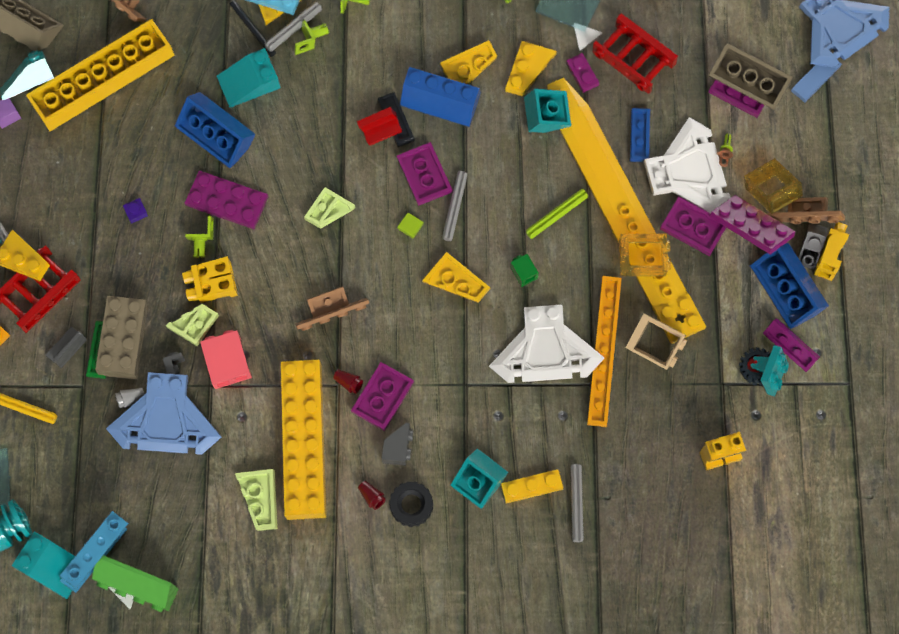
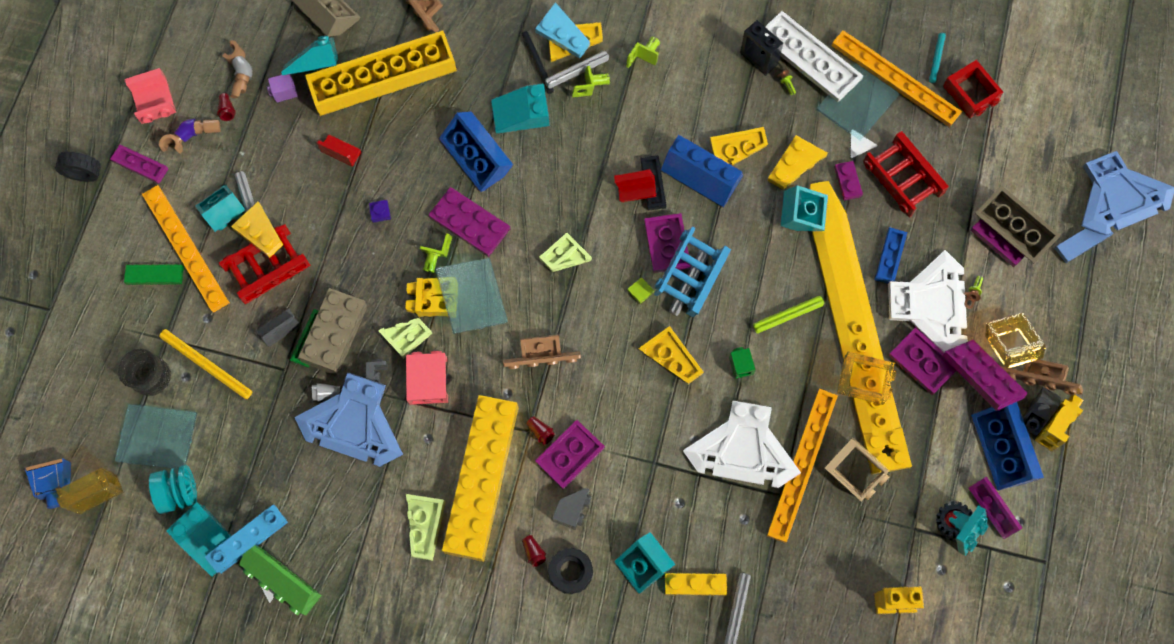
camera: 15 degrees right, 0 degrees up
none -> red panel [317,135,361,167]
none -> clear light blue piece [435,258,508,334]
none -> dark azure fence [654,226,731,317]

